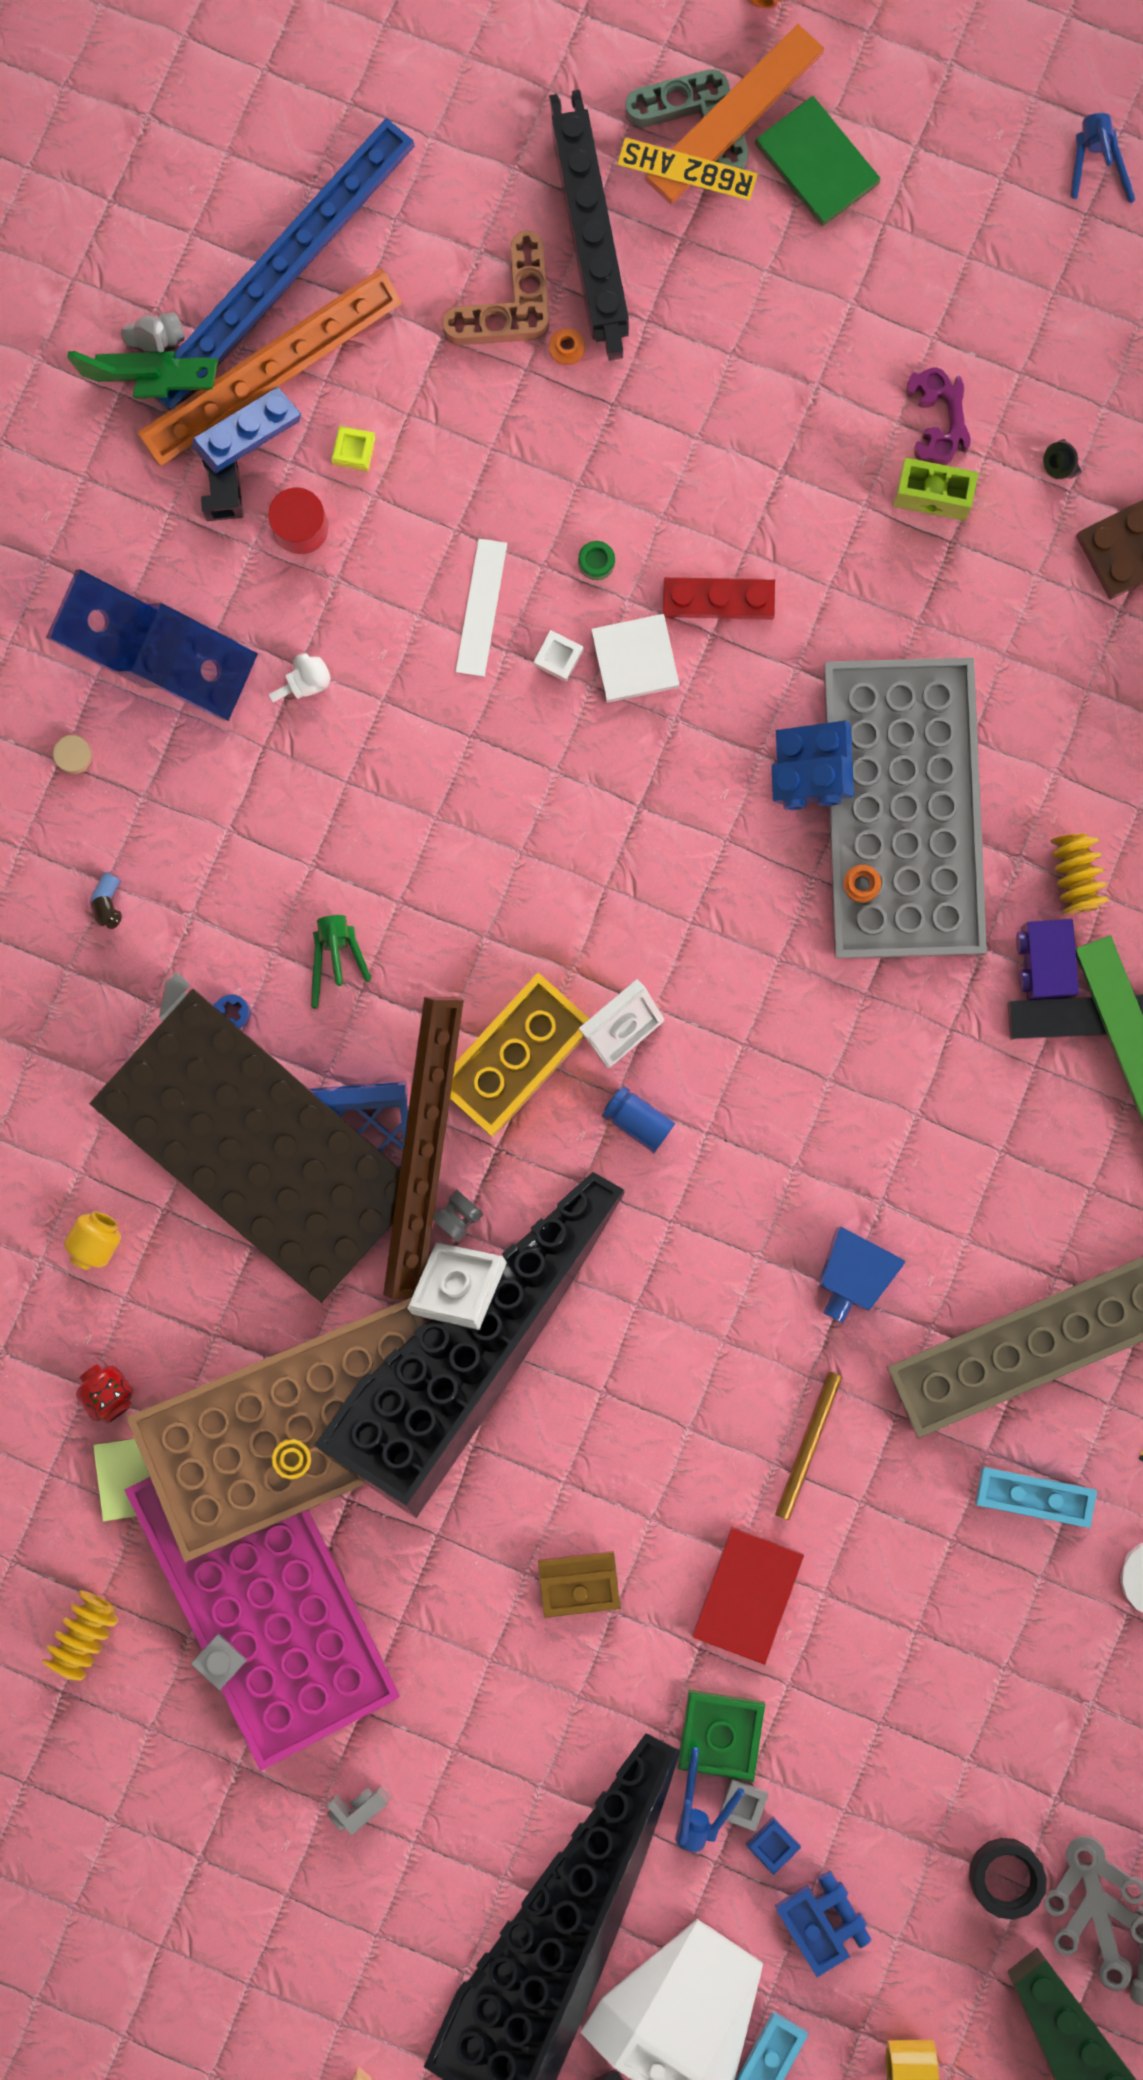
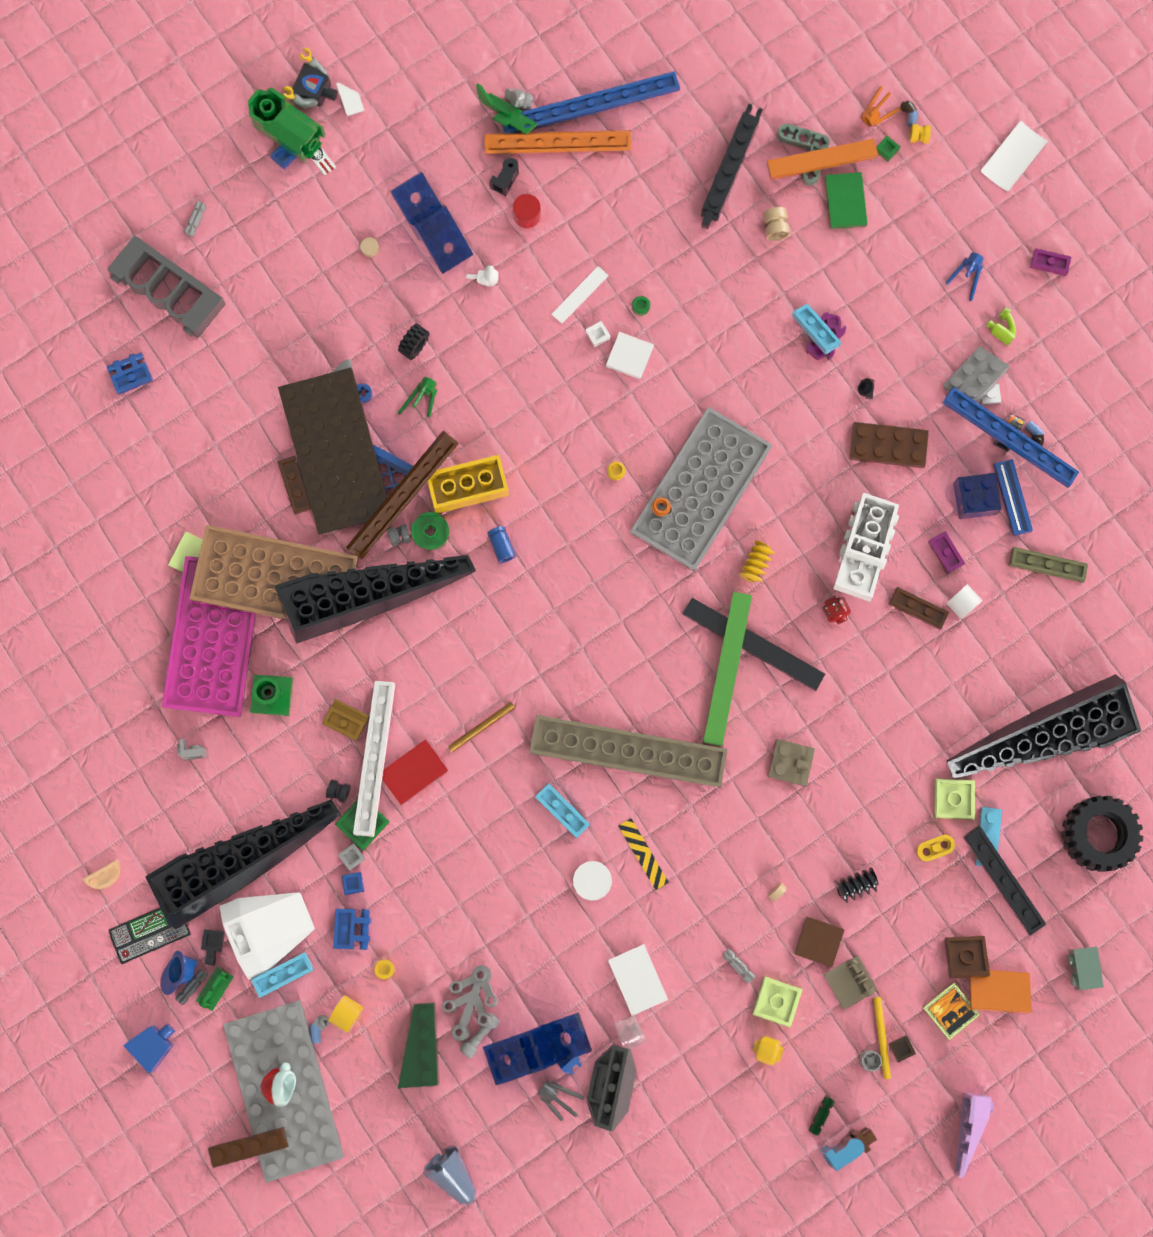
camera: 30 degrees right, 5 degrees down
yellow piece [42,1590,119,1681] -> none
yellow head [64,1211,121,1270] -> none
red head [76,1364,134,1423] -> none
arm [90,872,122,929] -> none
plate [191,387,301,474] -> none
light grey plate [191,1633,247,1691] -> none
yellow wheel [272,1439,311,1479] -> none
neon yellow tile [331,426,376,472] -> none
white tile [408,1242,507,1330] -> none
nougat beam [442,230,549,345] -> none
orange plate [549,328,585,365] -> none
white tile [579,979,665,1068] -> none
yellow sticker [617,137,758,201] -> none
red plate [663,577,775,620] -> none
blue plant [675,1747,744,1852] -> none
blue plate [771,720,854,810] -> none
blue torso [818,1227,906,1323] -> none
lime brick [892,457,979,521] -> none
black tyre [969,1838,1047,1920] -> none
dark purple brick [1016,919,1079,1000] -> none
none -> green plant [250,674,293,716]
none -> reddish brown tile [277,456,312,515]
none -> black wheel [326,779,351,803]
none -> white plate [353,681,395,837]
none -> yellow tile [374,959,395,980]
none -> black tyre [398,323,430,360]
none -> green plate [411,512,450,551]
none -> yellow plate [607,462,626,481]
none -> tan wheel [763,207,790,241]
none -> medium azure plate [792,303,841,355]
none -> green tile [876,136,901,162]

